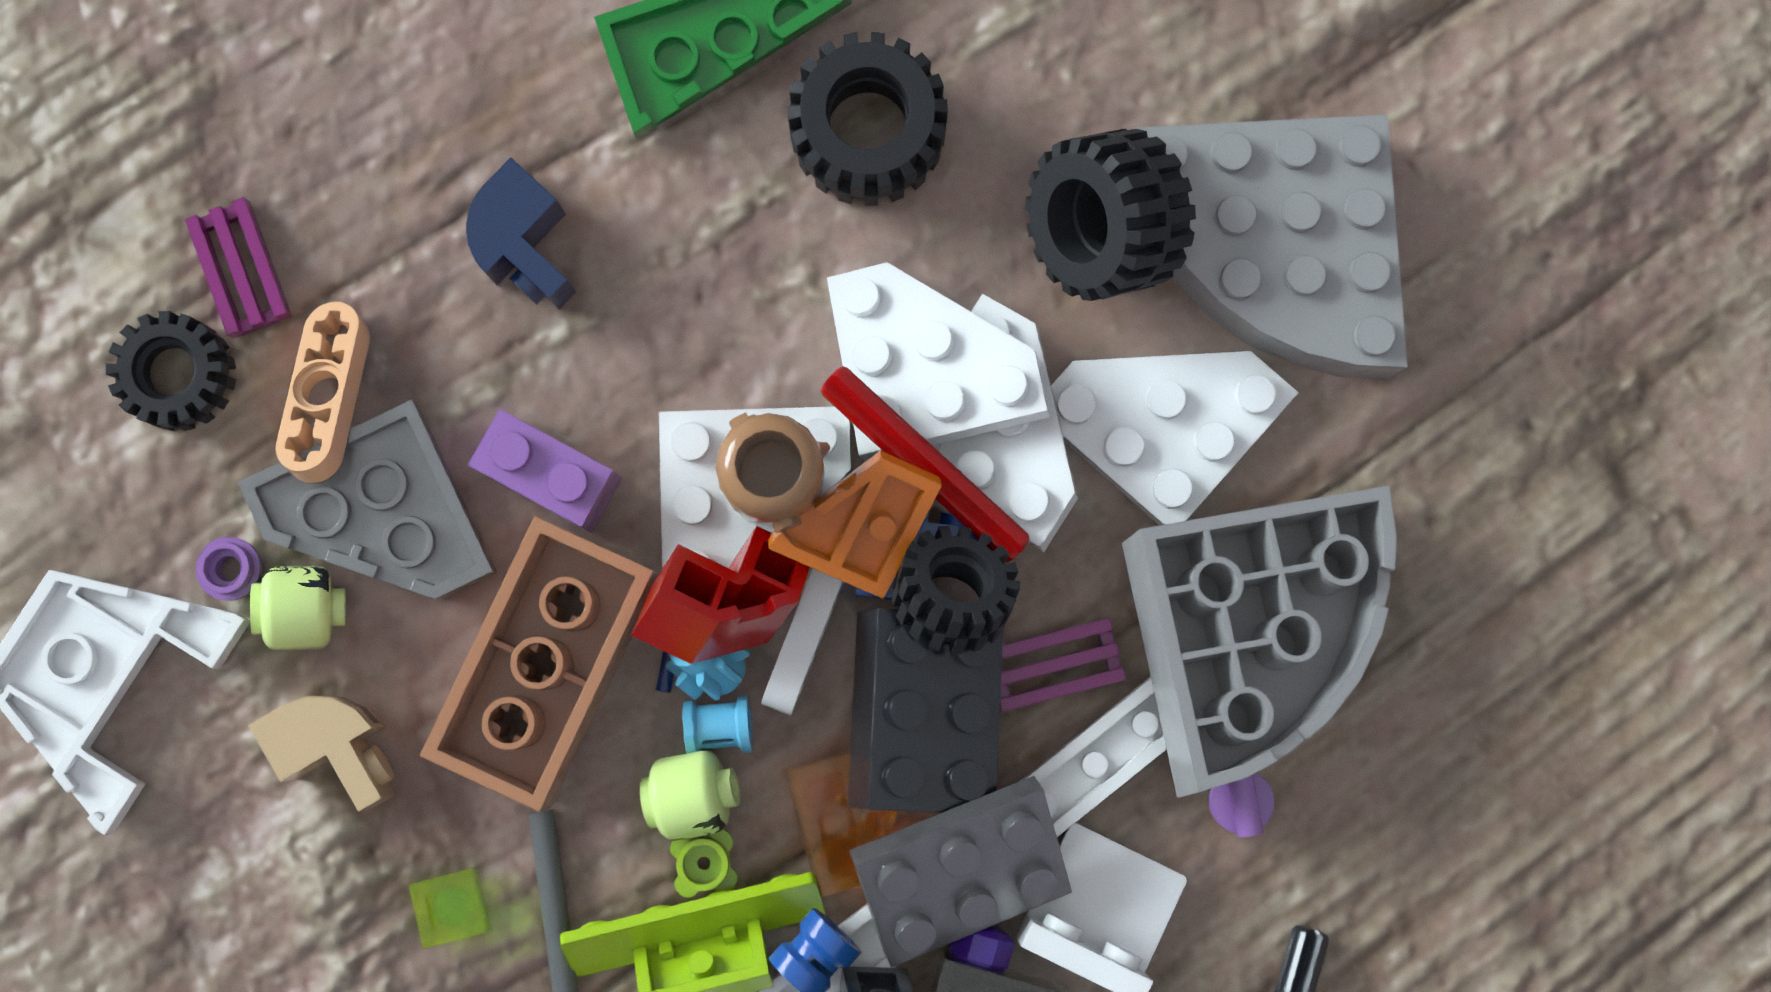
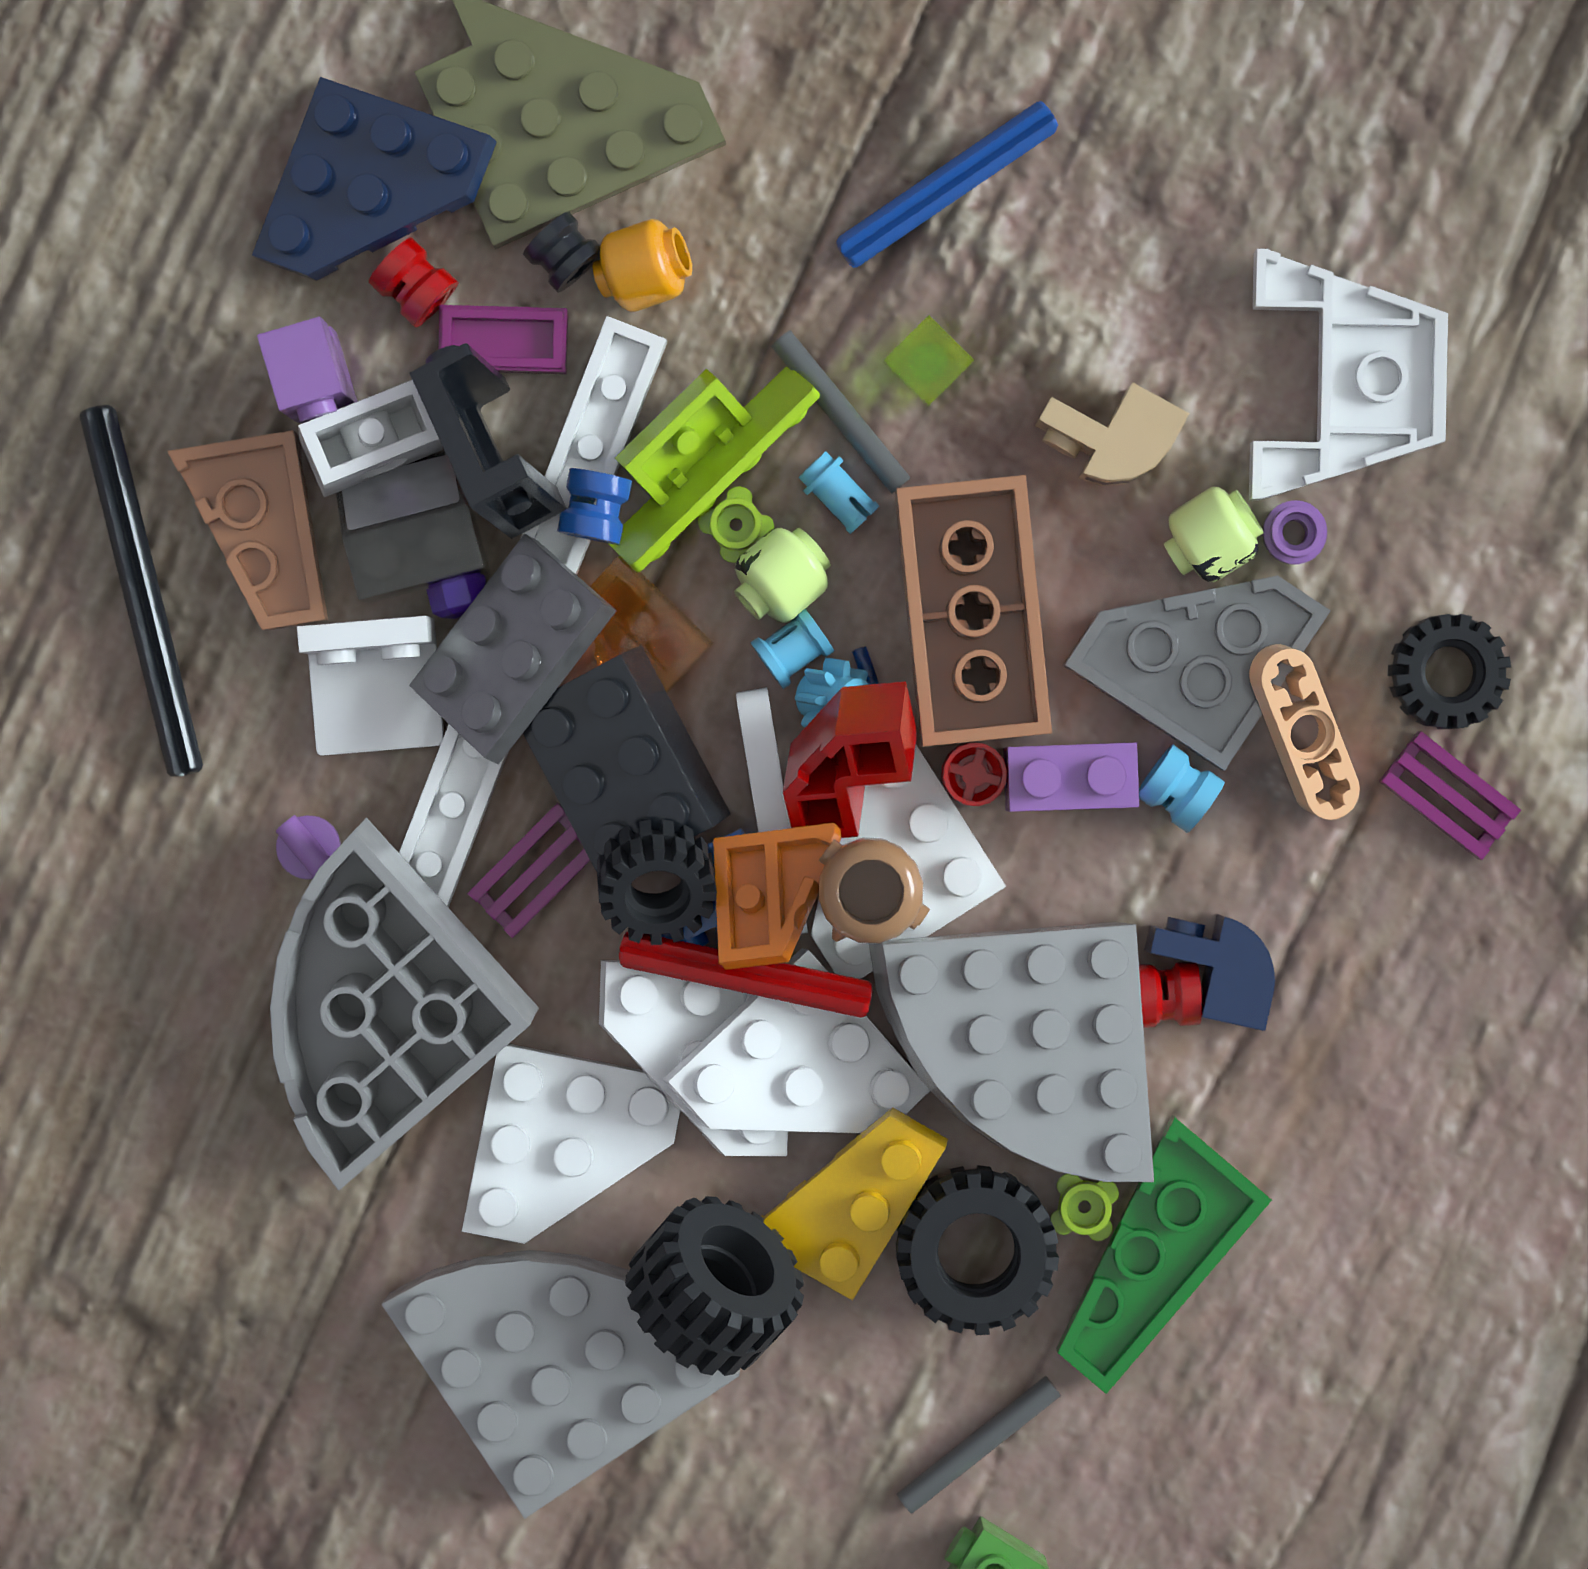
camera: 150 degrees right, 5 degrees up
none -> yellow wing [761,1107,948,1301]
none -> medium azure pin [798,451,879,534]
none -> light grey brick [868,922,1154,1182]
none -> red wheel [941,742,1007,806]
none -> lime plate [1050,1173,1119,1241]
none -> medium azure wheel [1139,744,1225,833]
none -> red wheel [1139,962,1202,1028]

